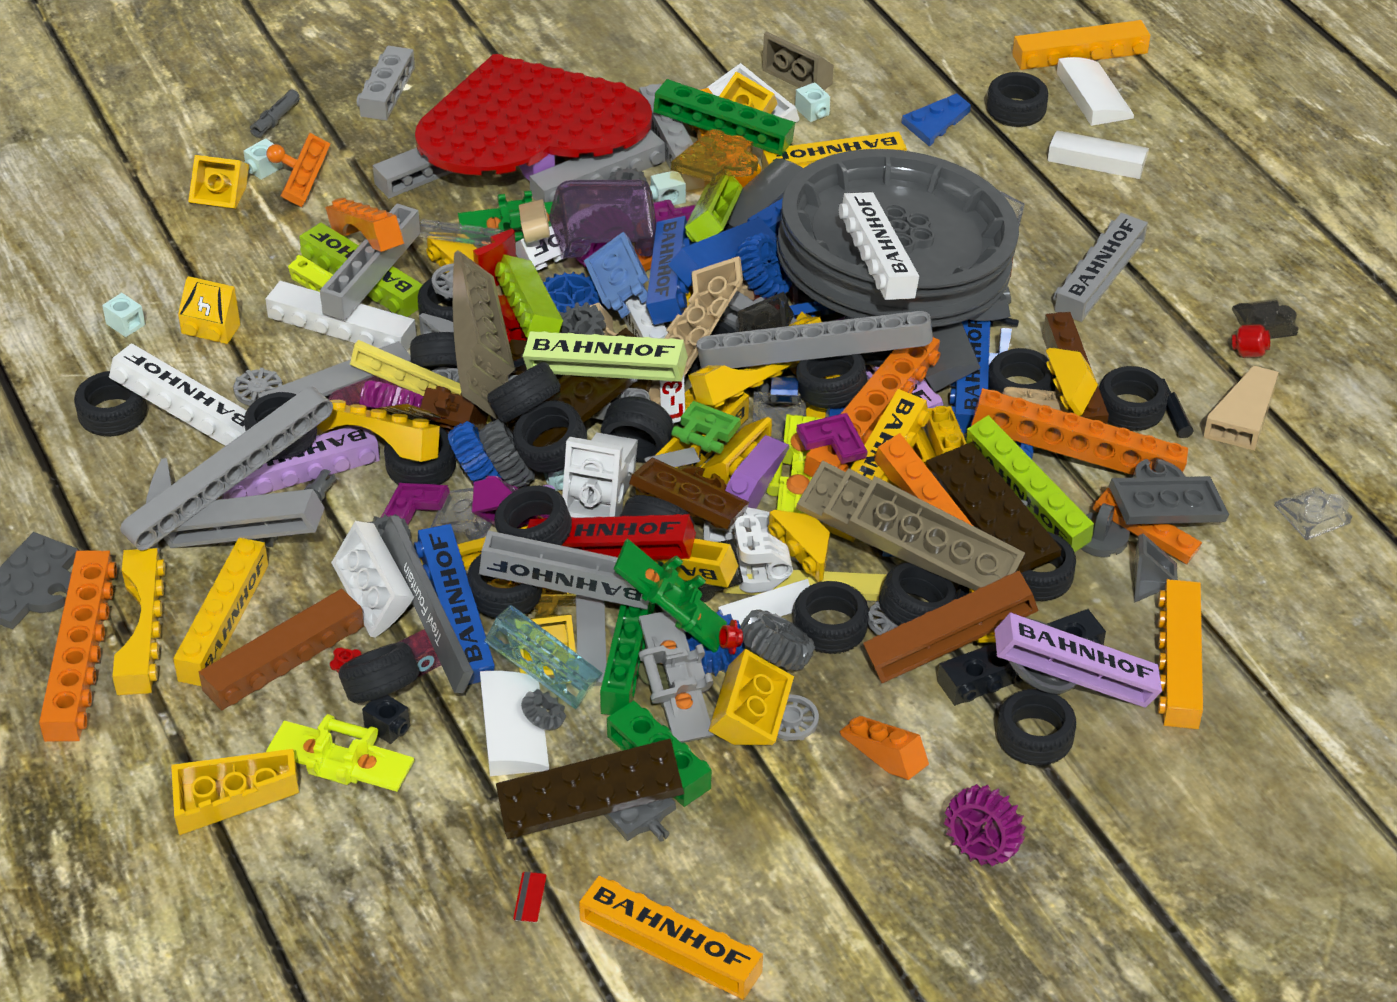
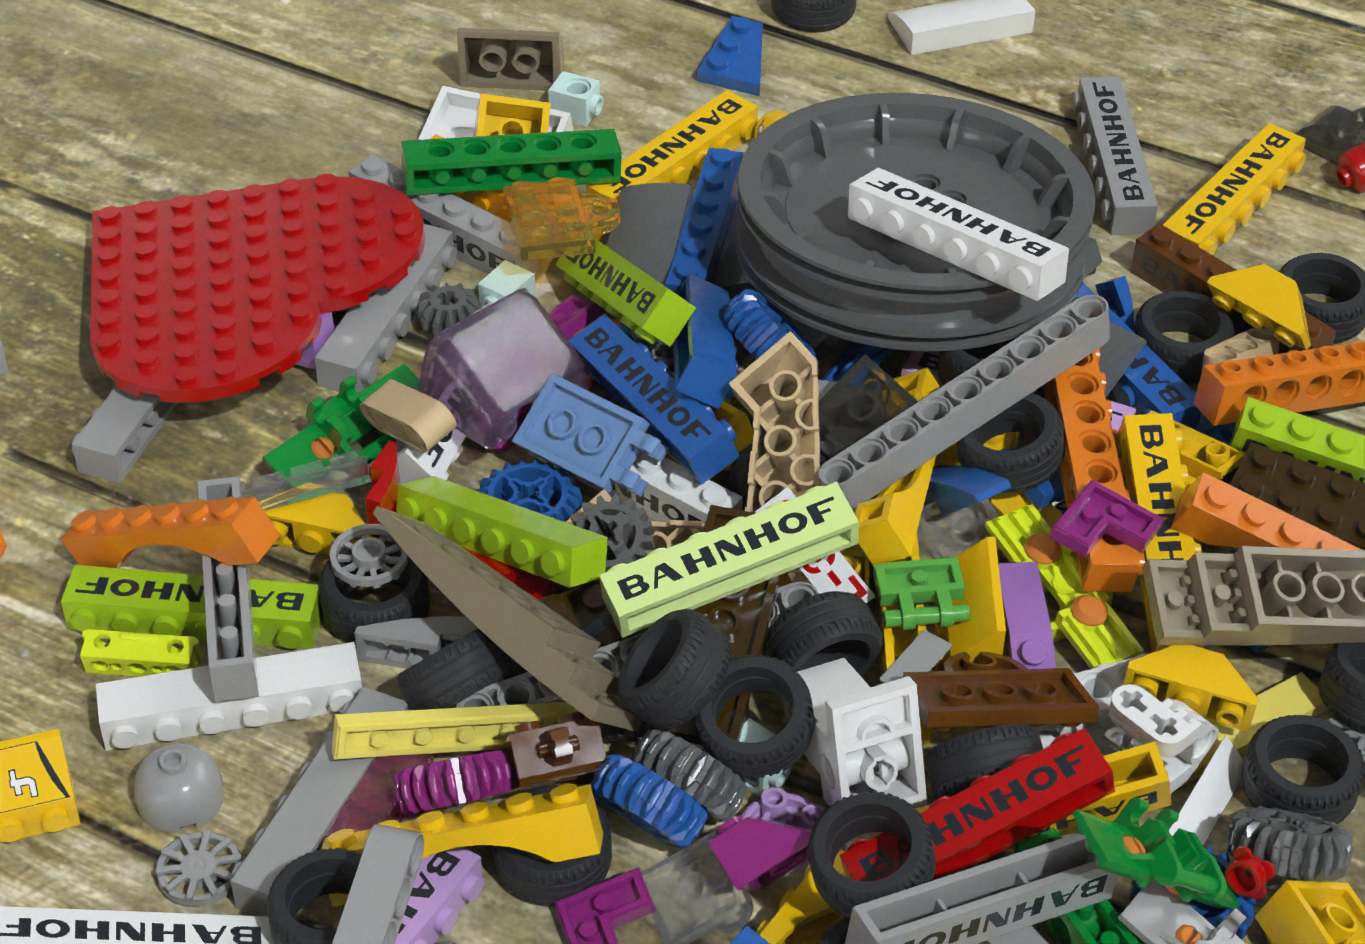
camera: 35 degrees left, 0 degrees up
none -> light grey cylinder [134,743,224,833]
none -> yellow brick [1163,123,1306,255]

